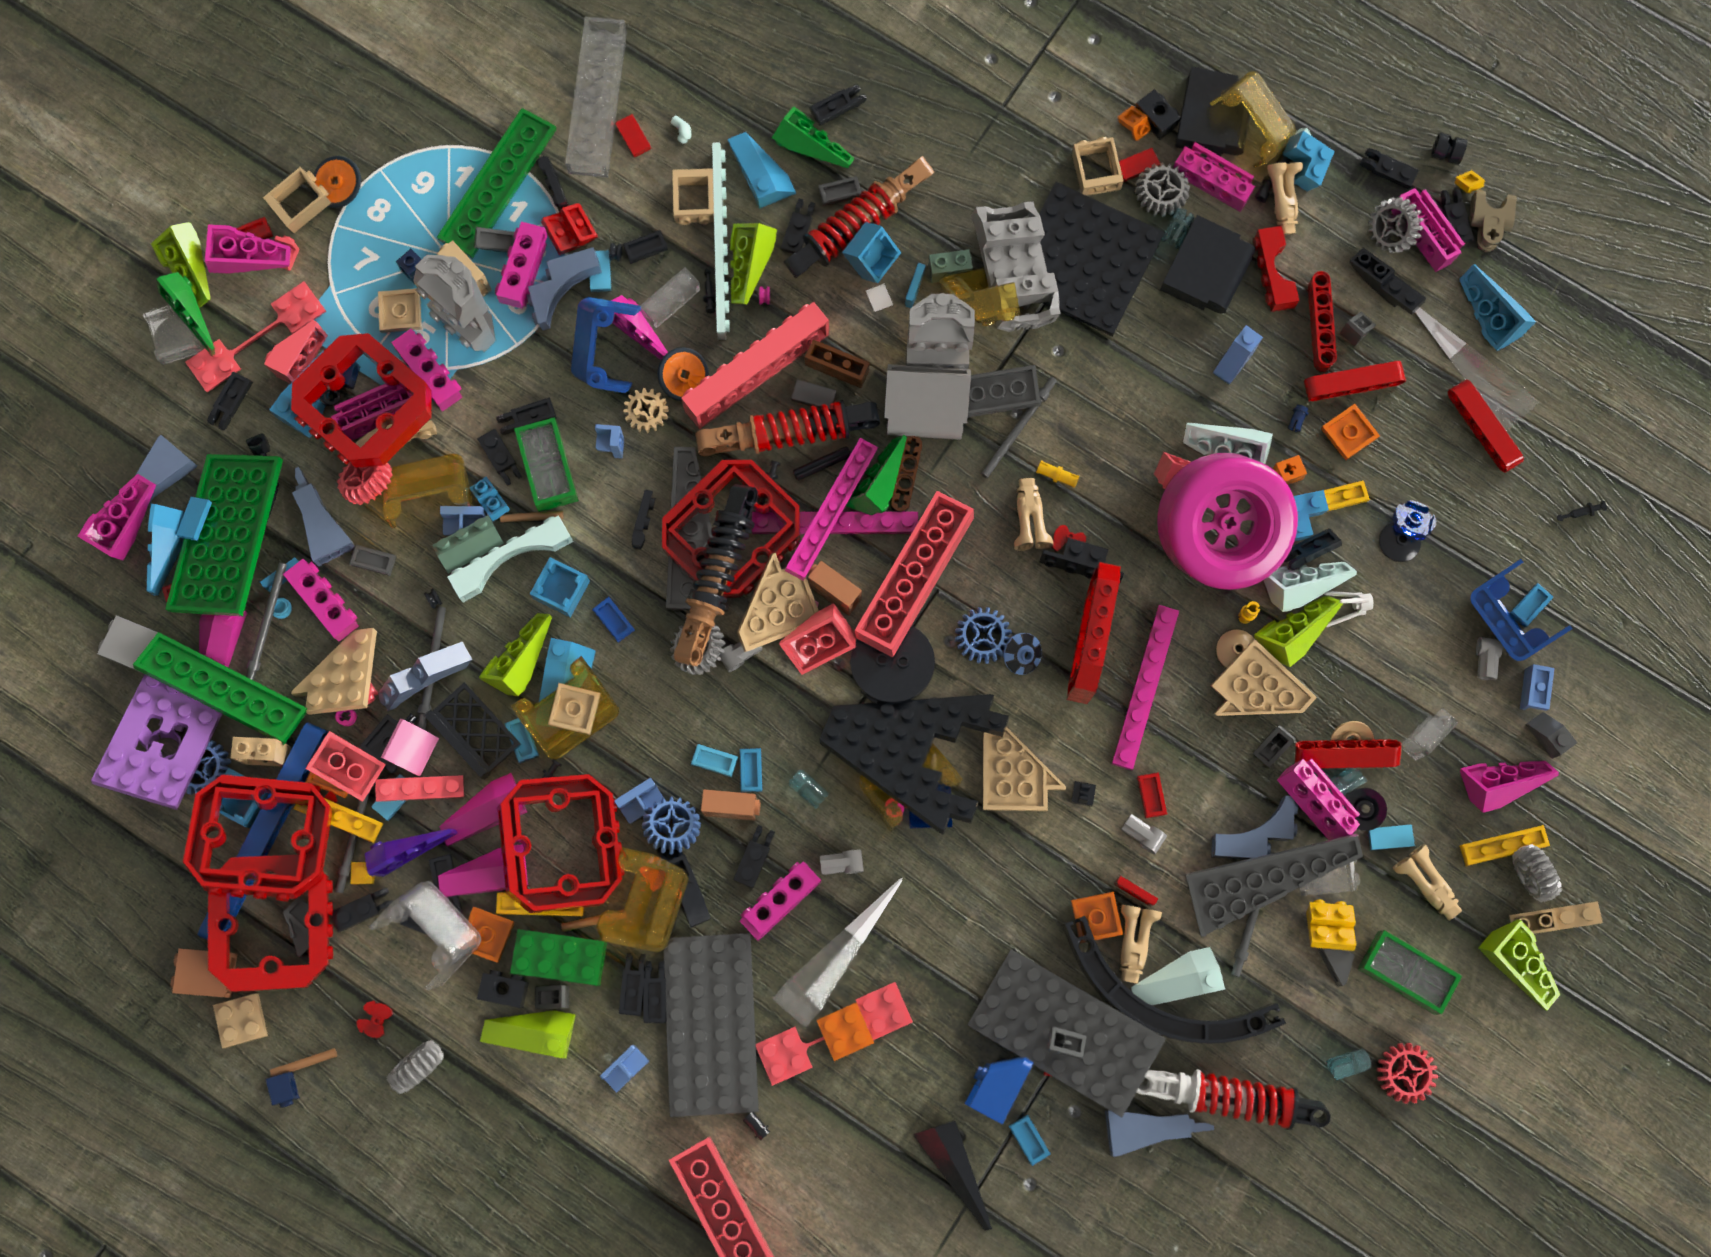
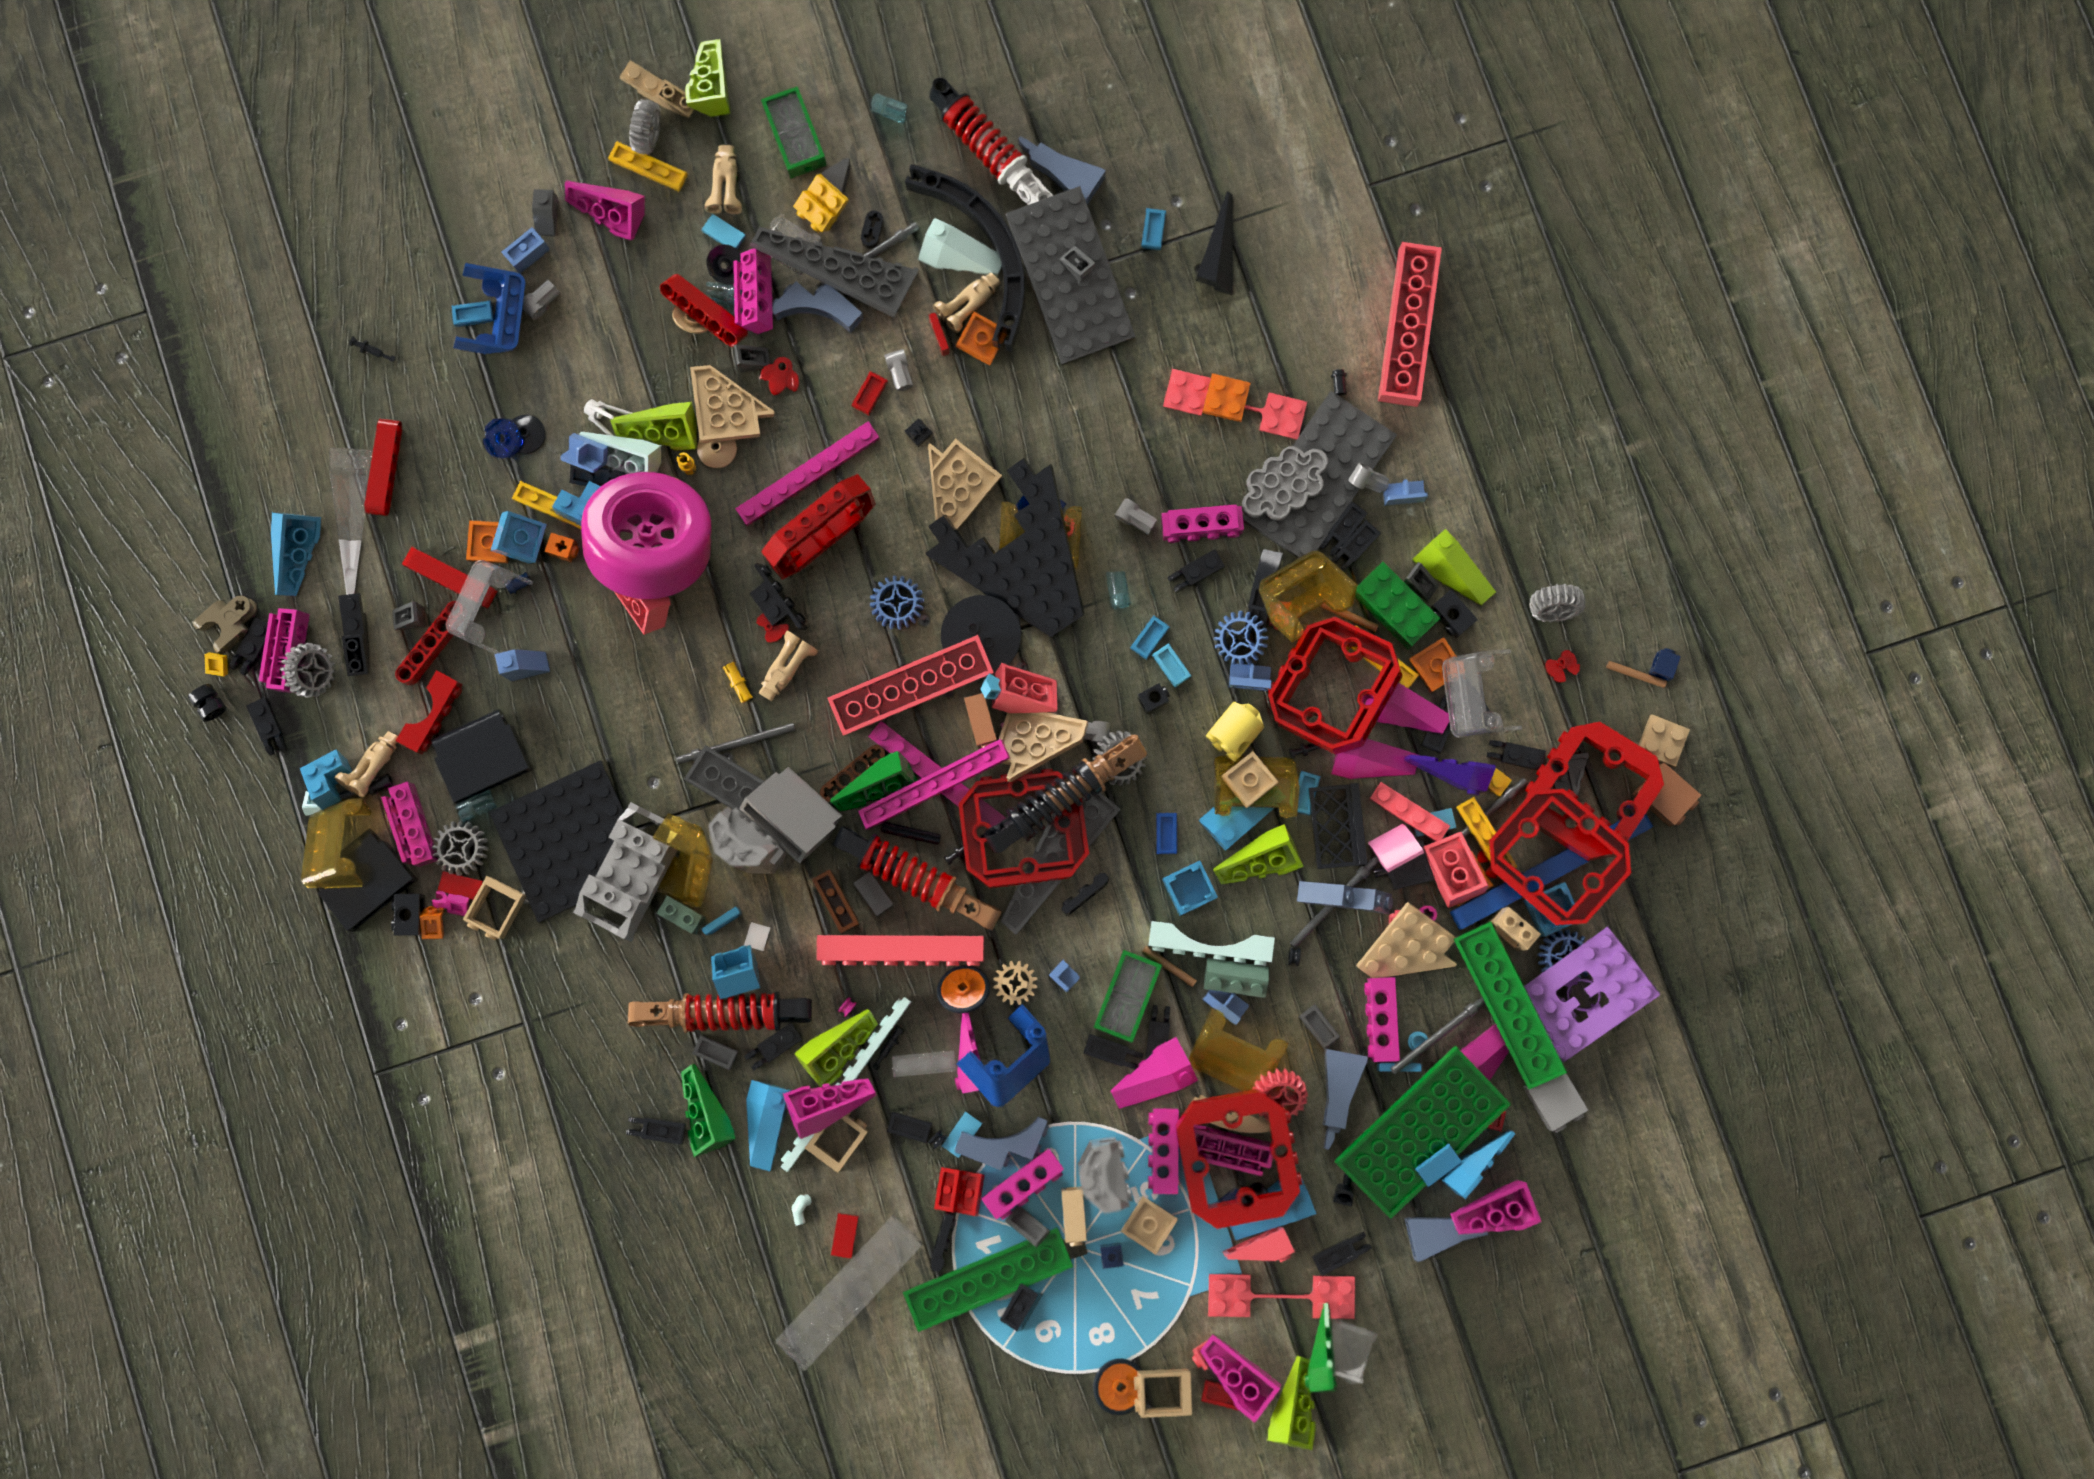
camera: 140 degrees left, 5 degrees up
dark azure slope [469,477,510,521] -> none
nougat brick [701,789,761,821] -> none
clear plate [772,878,902,1028] -> none
blue windscreen [964,1057,1033,1124] -> none
dish [1003,633,1042,675] -> none
light aqua wedge [1183,423,1273,464] -> none
coral gear [1376,1043,1438,1104] -> none
clear panel [1401,708,1459,761] -> none
none -> dark pink plate [432,891,469,916]
none -> clear windscreen [446,560,534,654]
none -> dark azure container [490,511,547,564]
none -> medium blue panel [561,433,608,473]
none -> red plate [760,357,799,396]
none -> dark pink wedge [783,1078,876,1139]
none -> black beam [861,210,884,249]
none -> medium azure piece [981,674,1001,699]
none -> black panel [1000,1283,1043,1332]
none -> dark pink wedge [1111,1037,1198,1109]
none -> black brick [1137,683,1170,714]
none -> light yellow cylinder [1206,702,1264,762]
none -> light grey plate [1242,446,1328,521]
none -> light grey piece [1348,462,1389,493]

